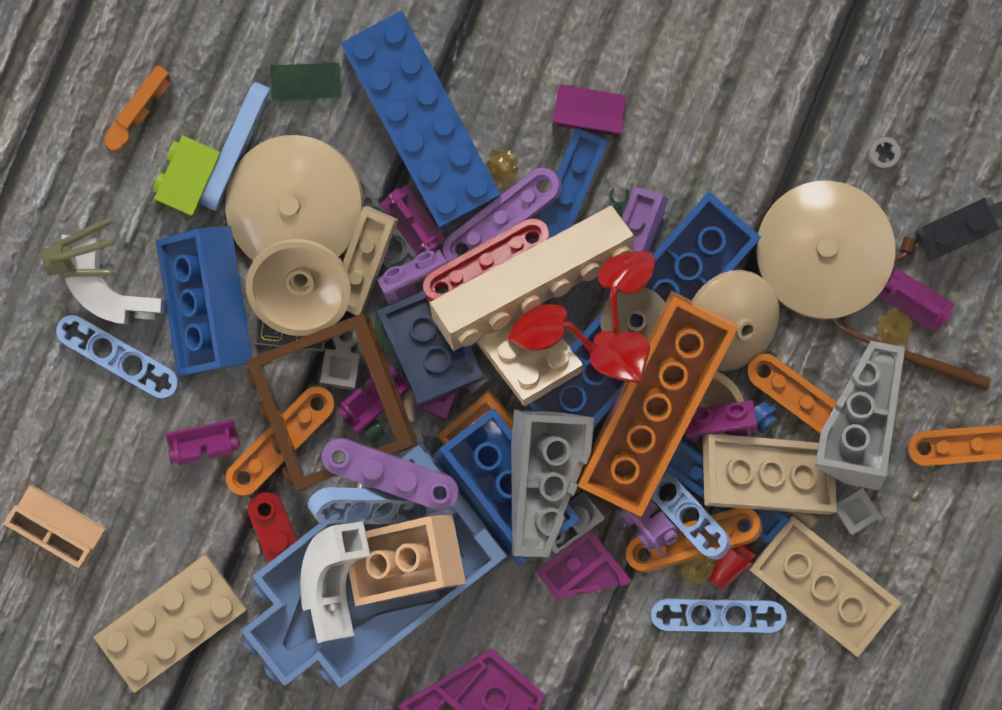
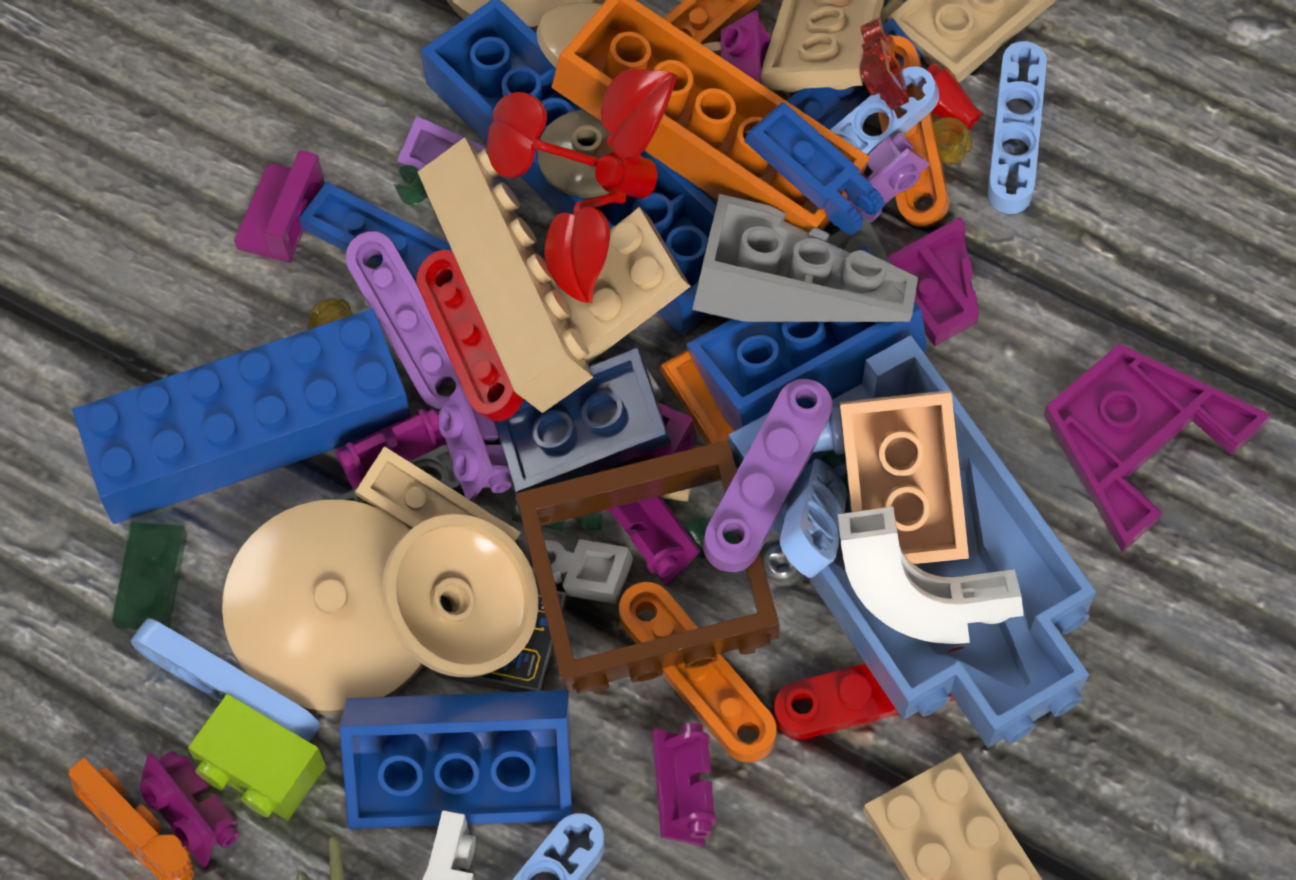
camera: 75 degrees left, 25 degrees down
none -> magenta hinge [139,751,240,868]
none -> blue hinge [744,102,885,235]
none -> clear red plate [860,18,909,110]

